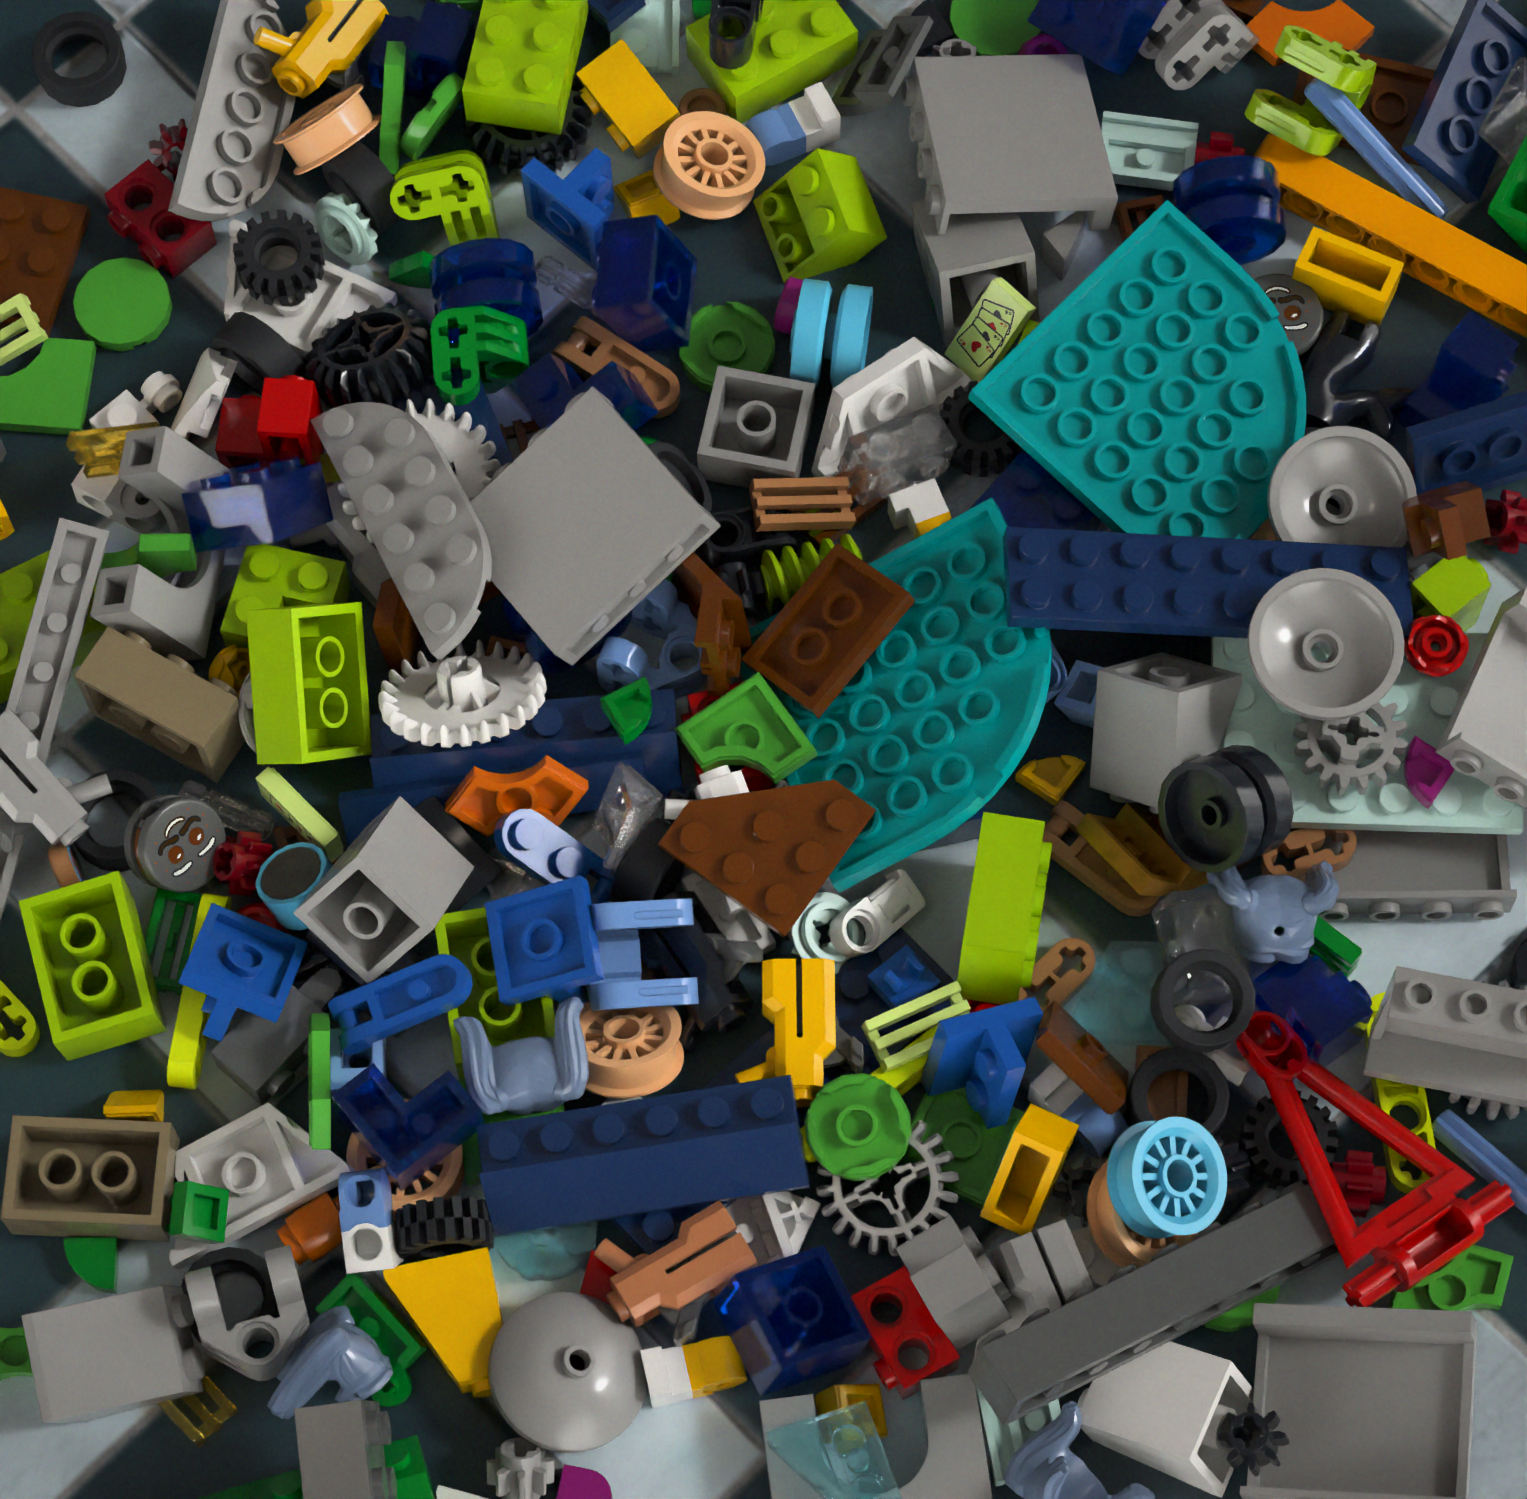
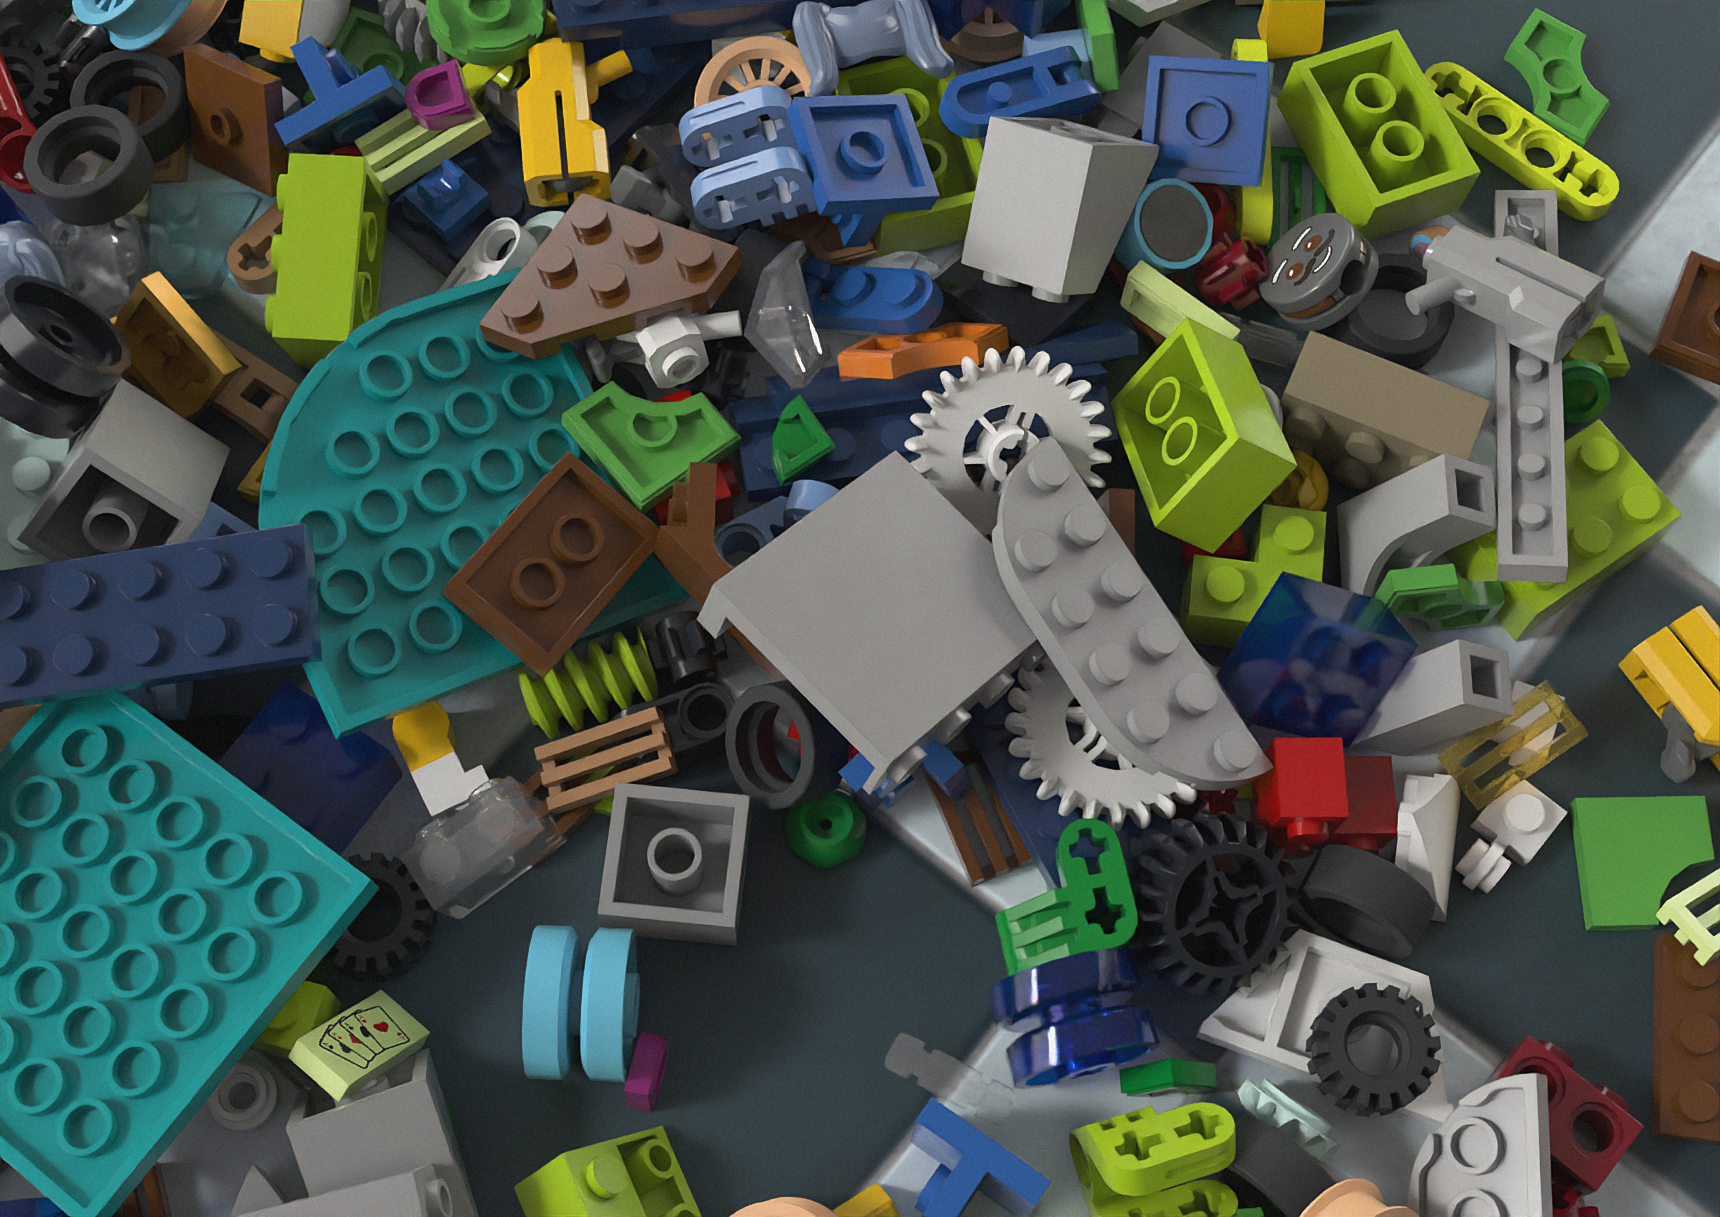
camera: 170 degrees right, 0 degrees up
bright green tile [73,257,172,352] -> none
clear blue brick [510,352,659,431] -> none
medium nougat plate [551,316,680,418] -> none
clear blue brick [591,214,698,352] -> none
bright green tile [679,302,775,393] -> none
white wing [811,337,973,477] -> none
none -> magenta tile [405,59,476,131]

